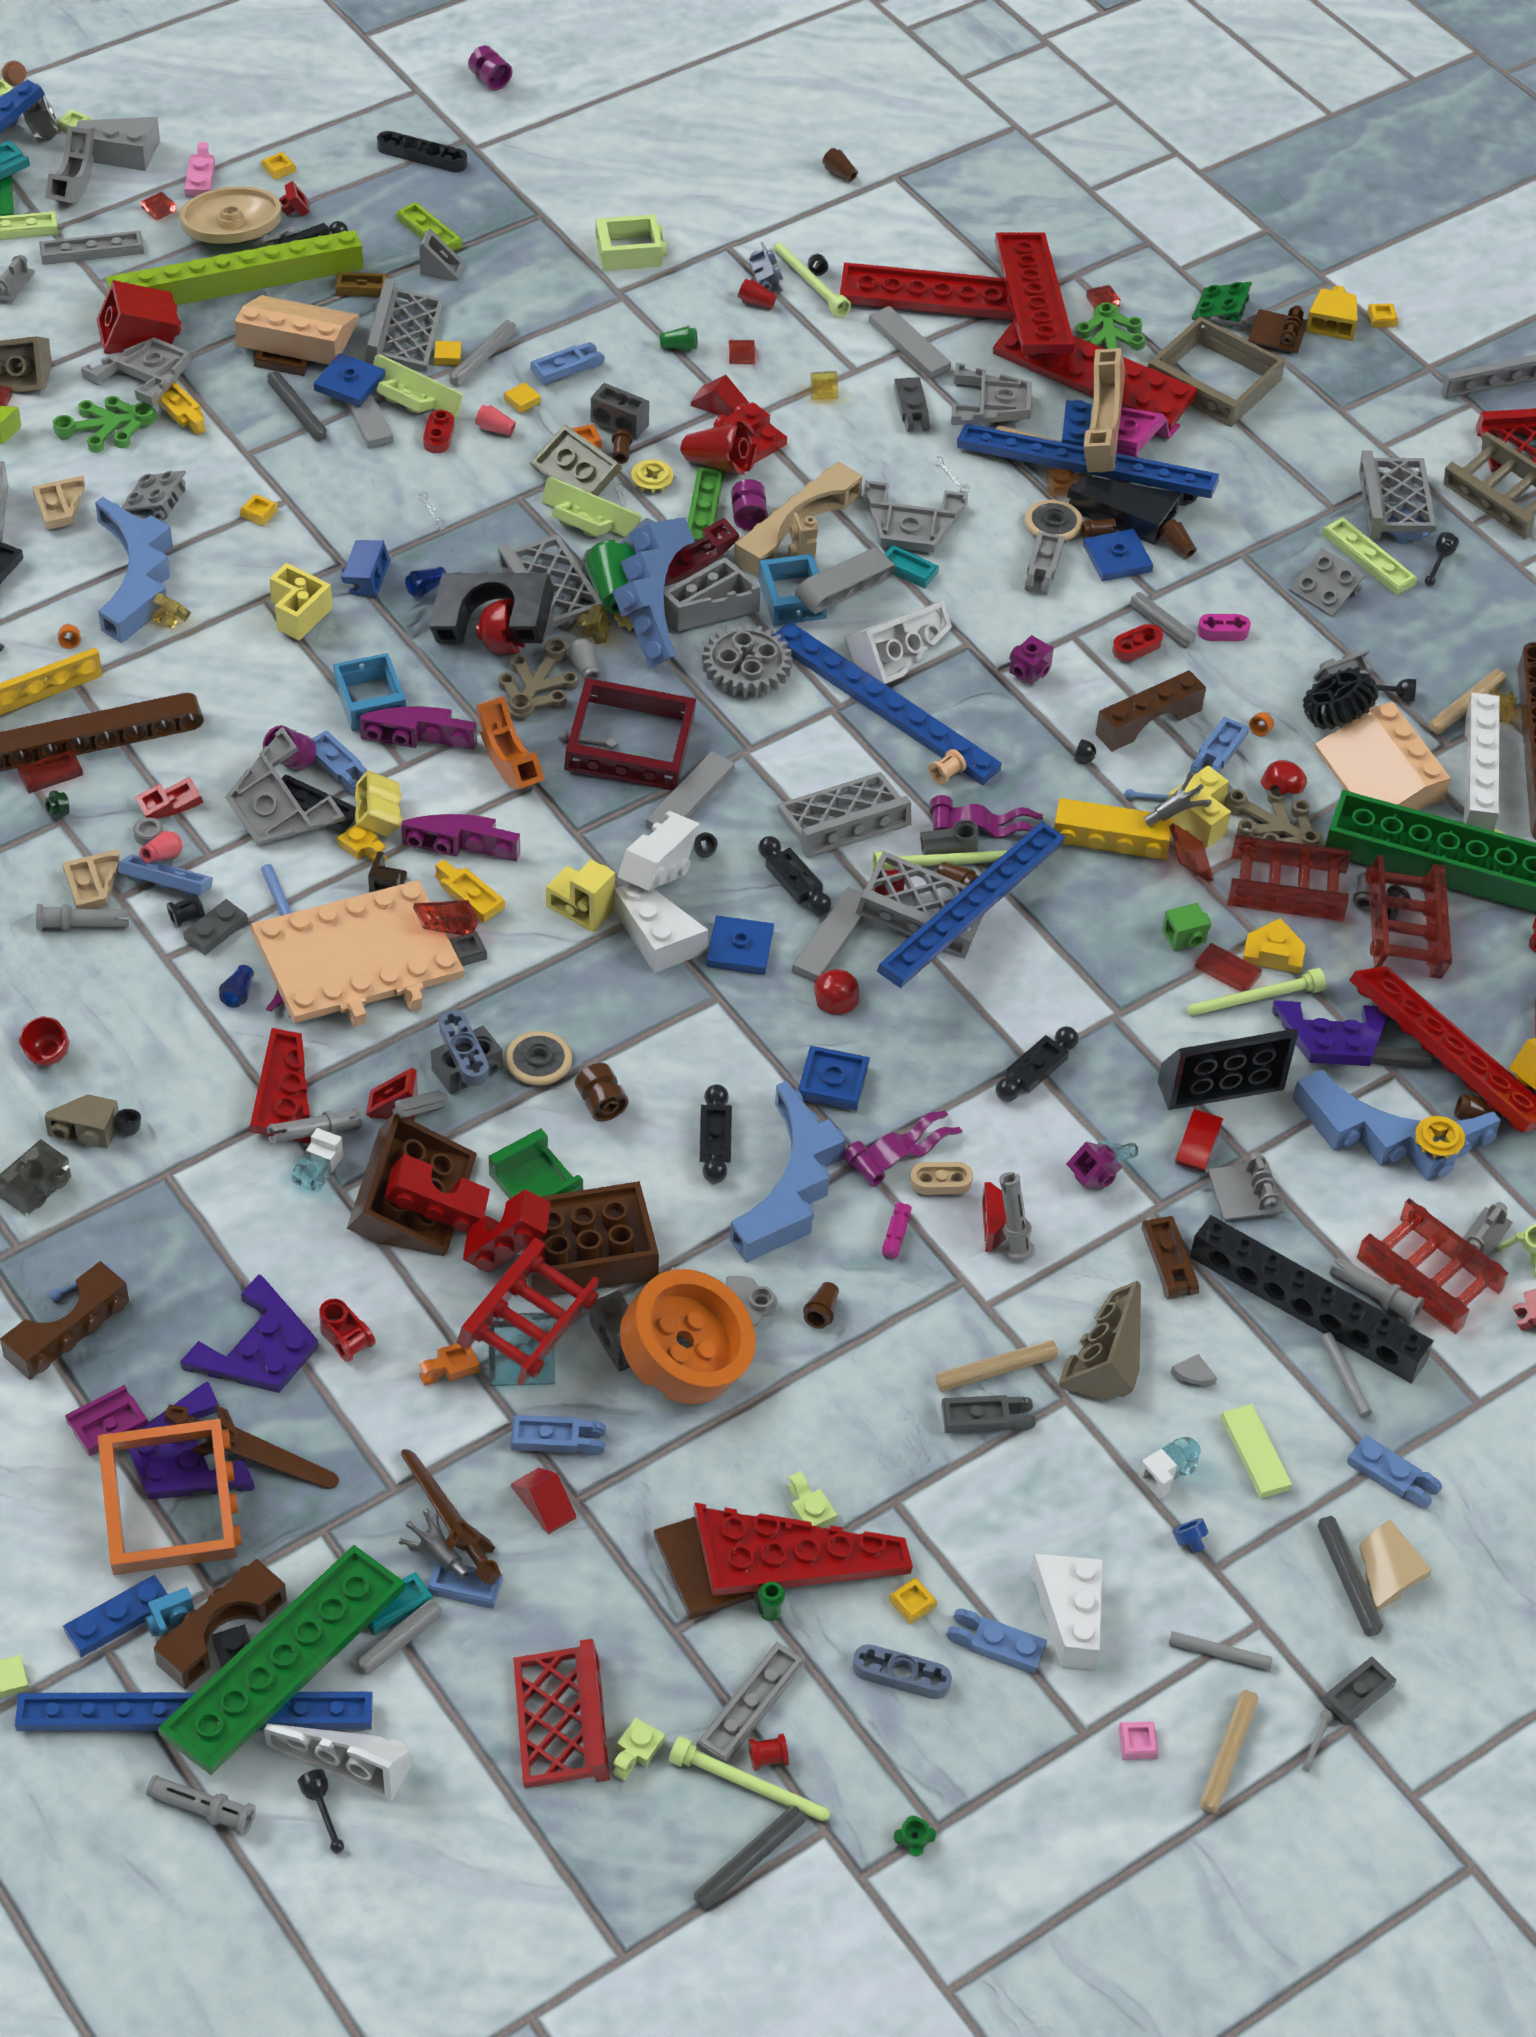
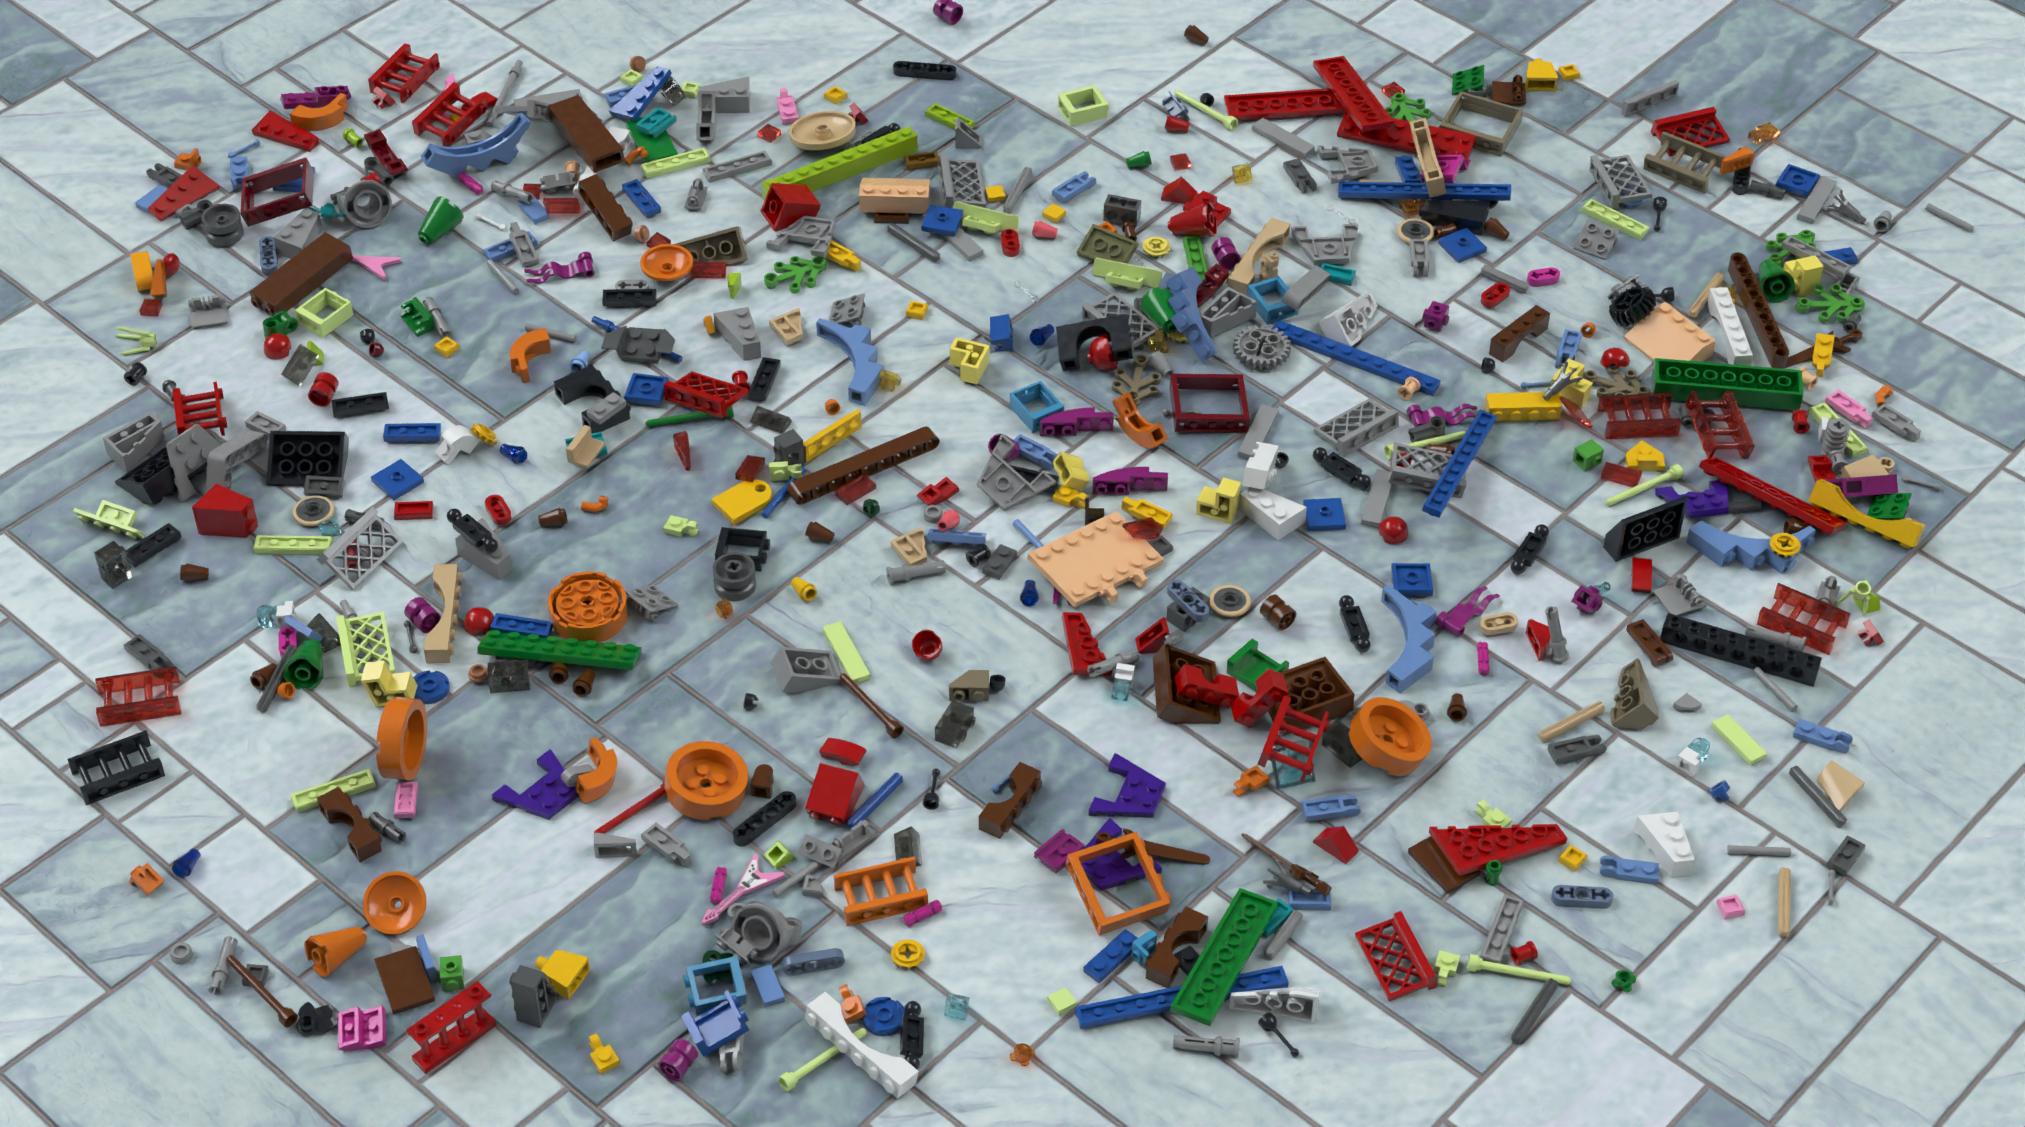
camera: 10 degrees left, 5 degrees down
red piece [319,1298,376,1362] -> none

